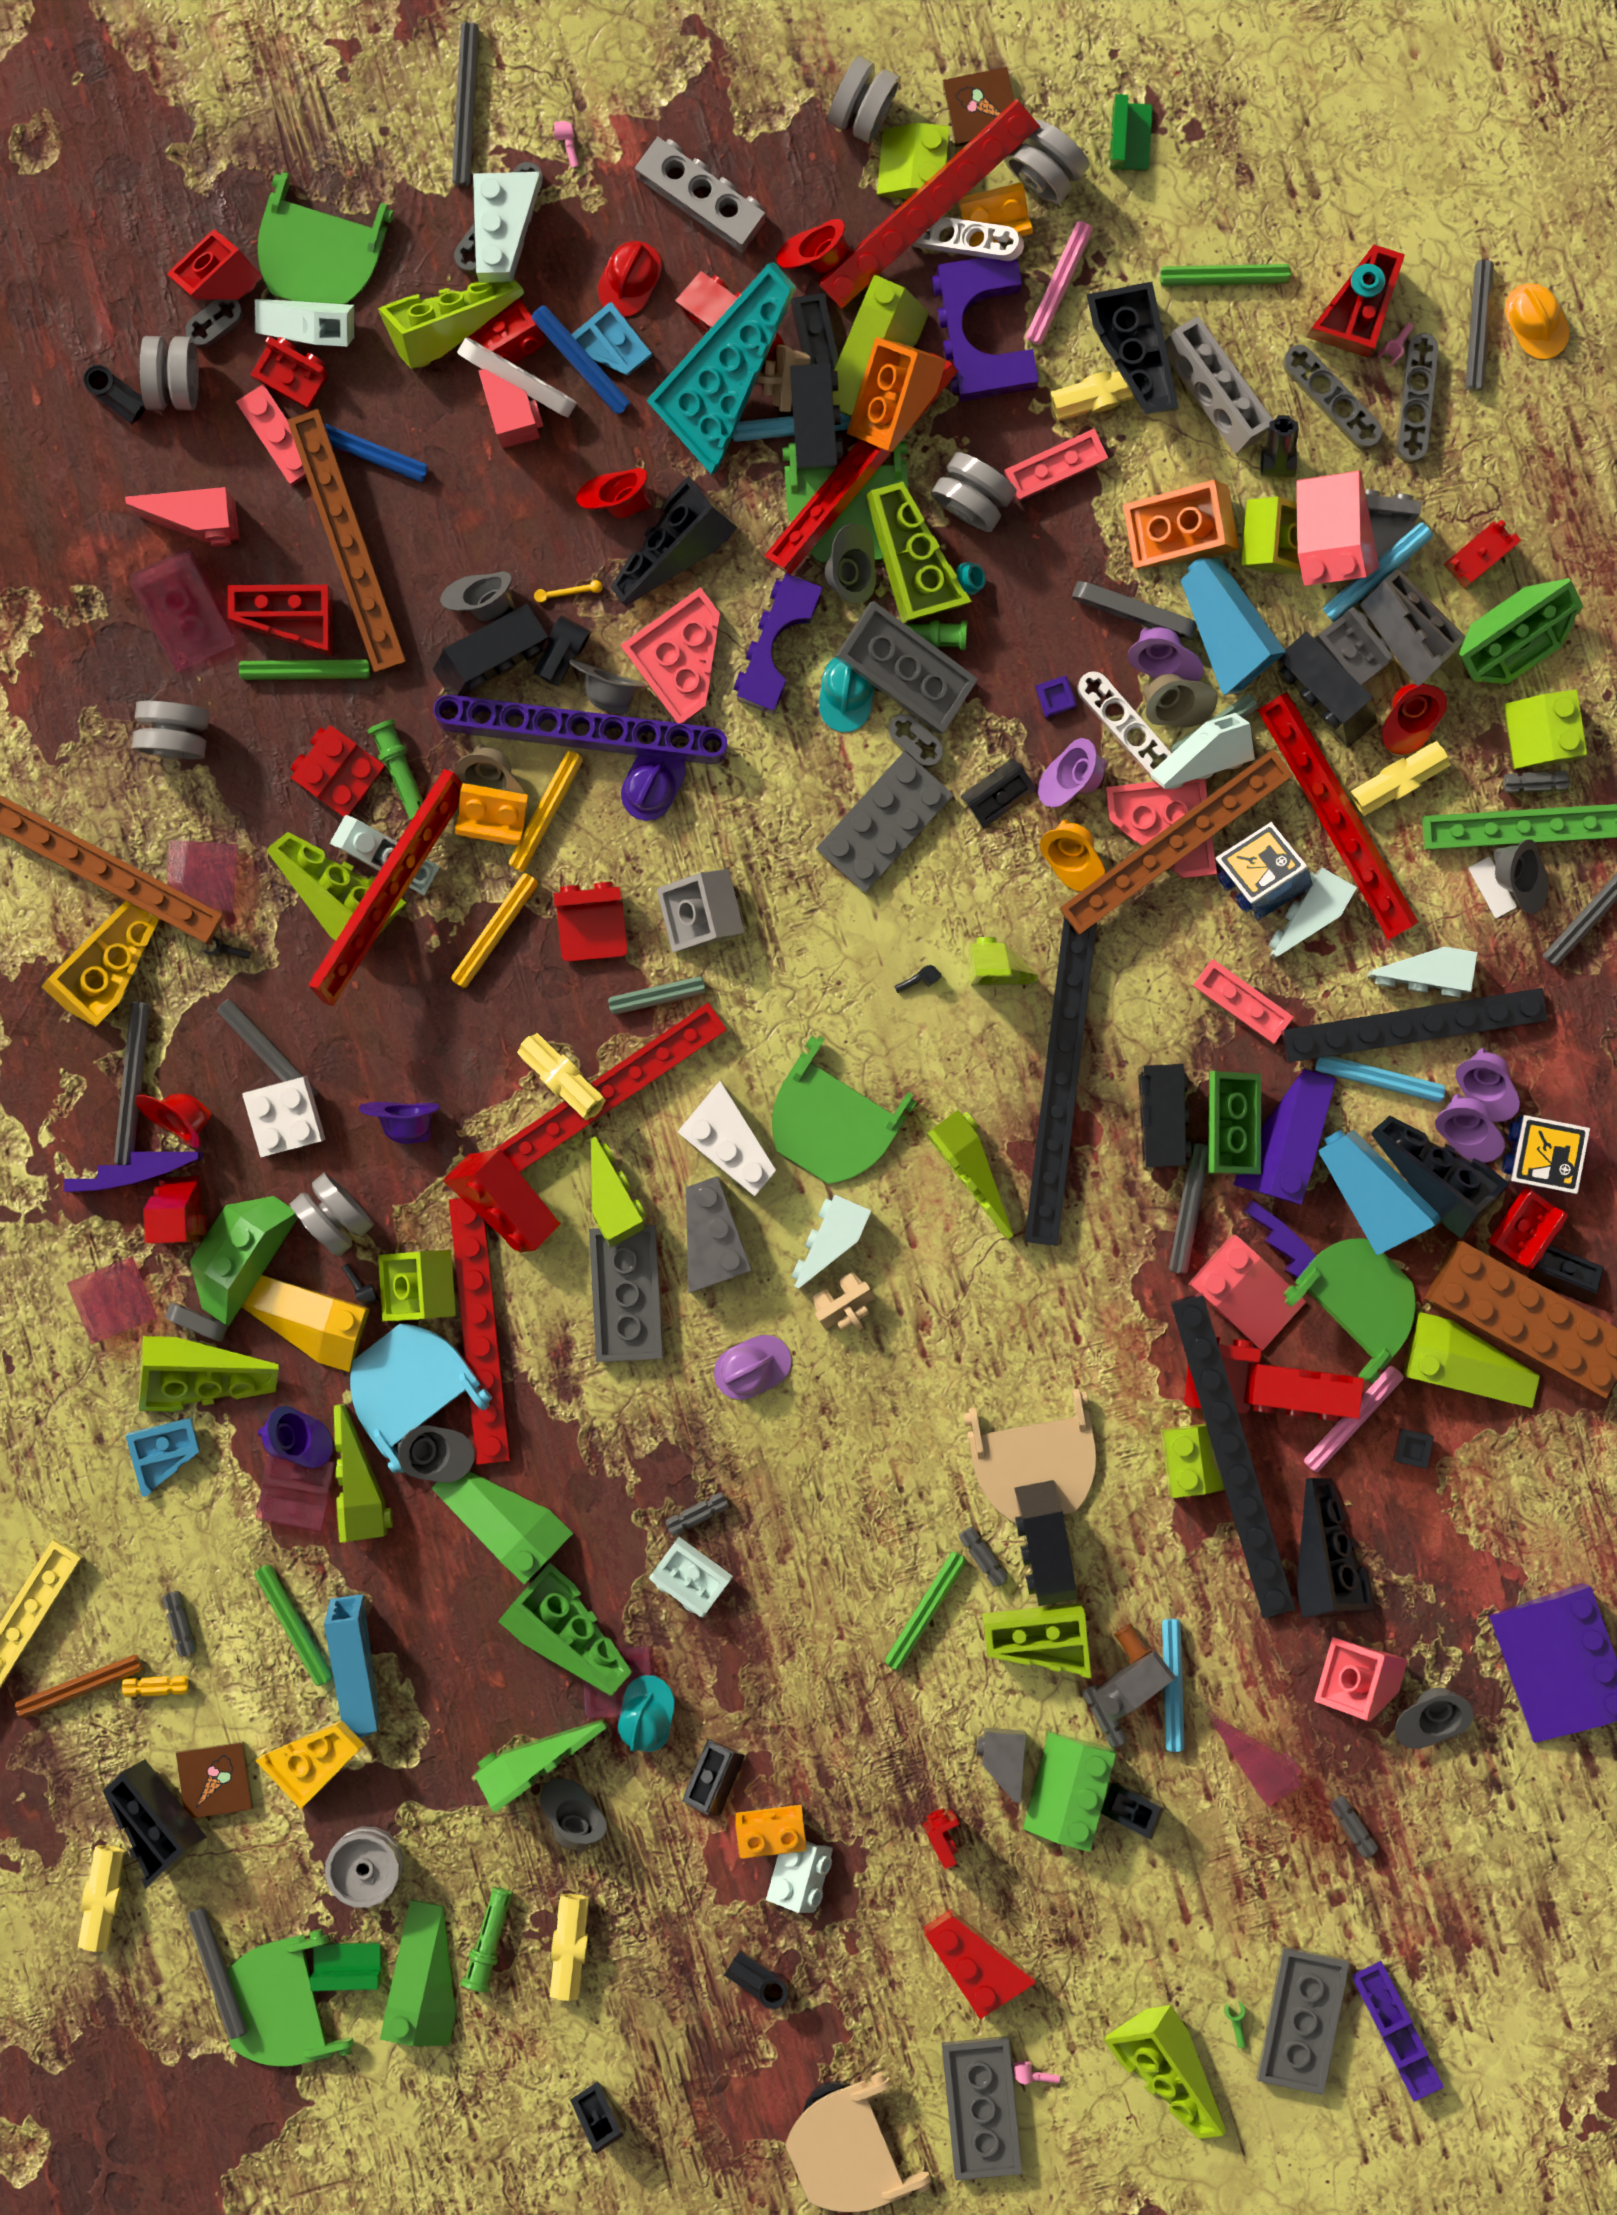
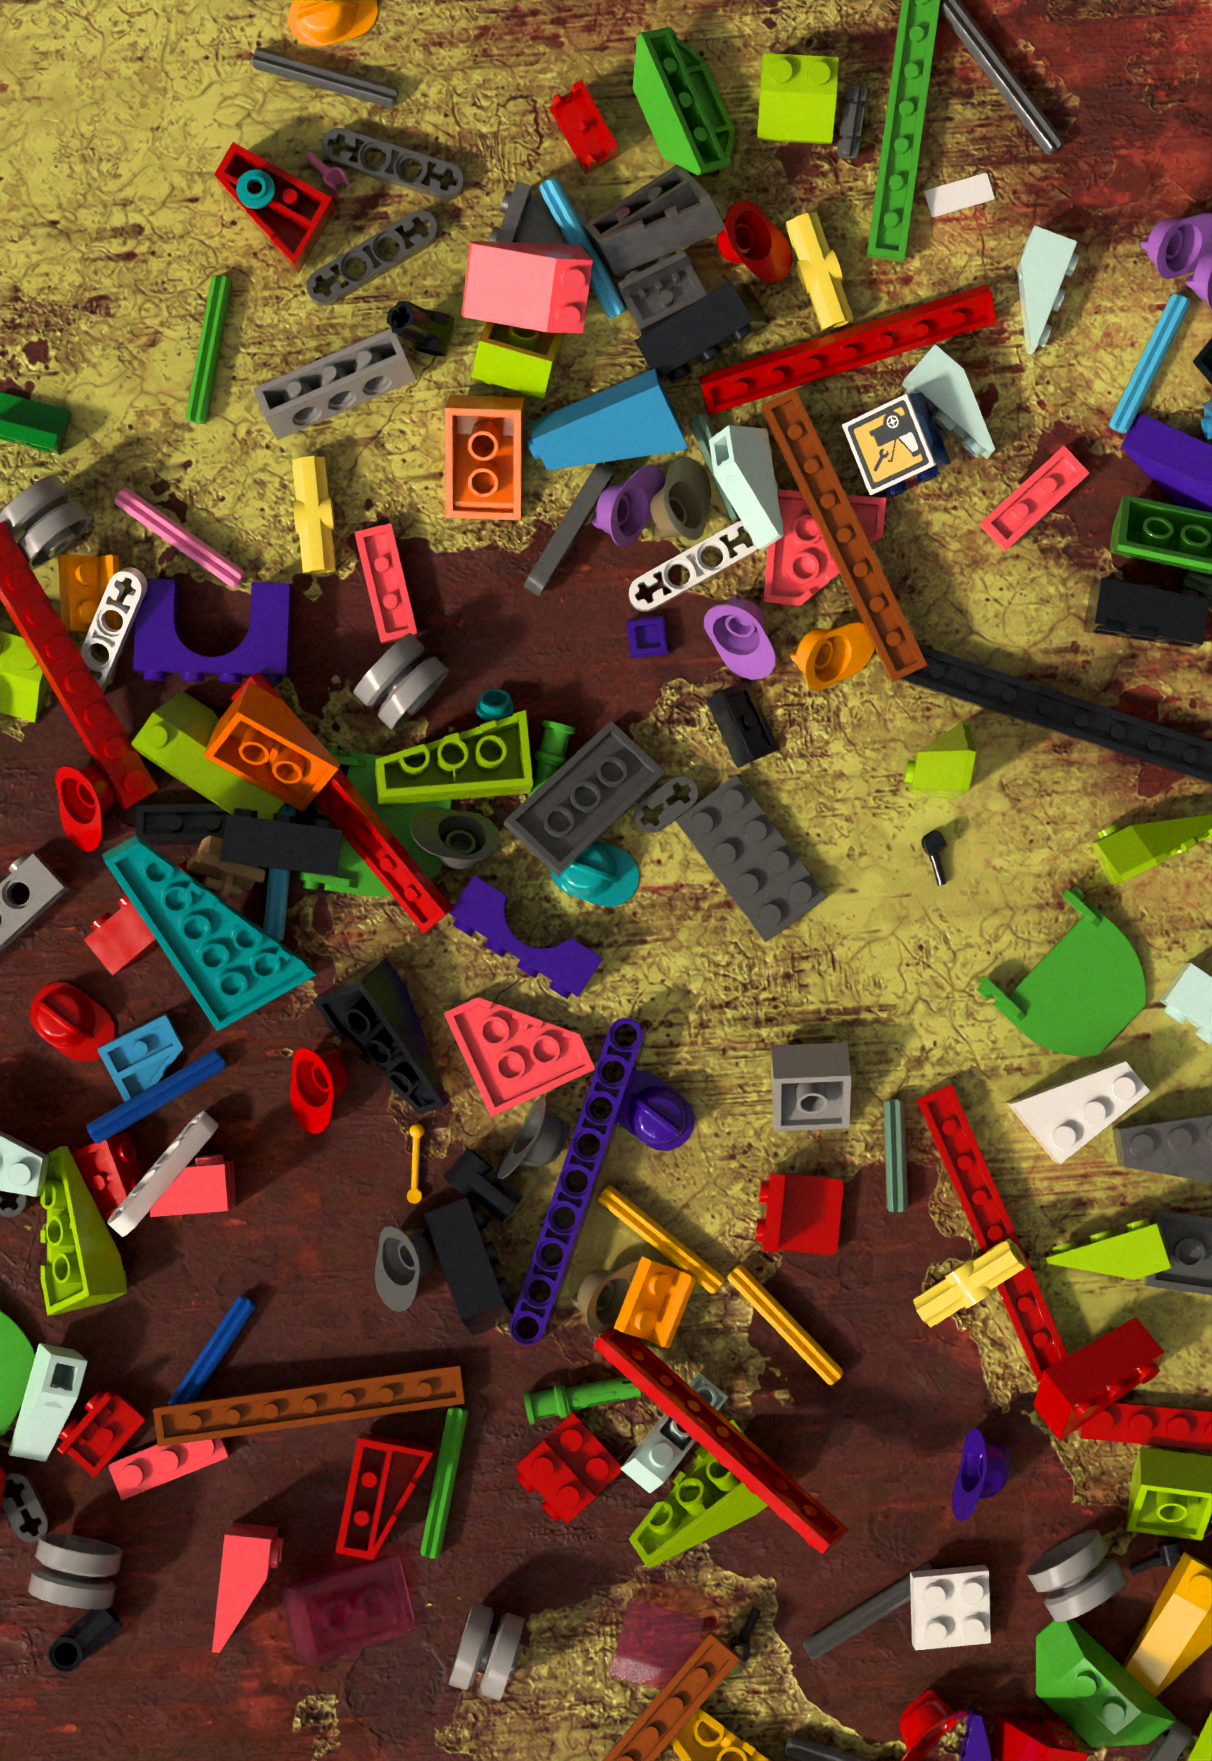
camera: 80 degrees left, 0 degrees up
black wedge [1087,281,1179,416] -> none
black plate [1281,988,1548,1063] -> none
dark grey piece [1494,839,1548,914] -> none

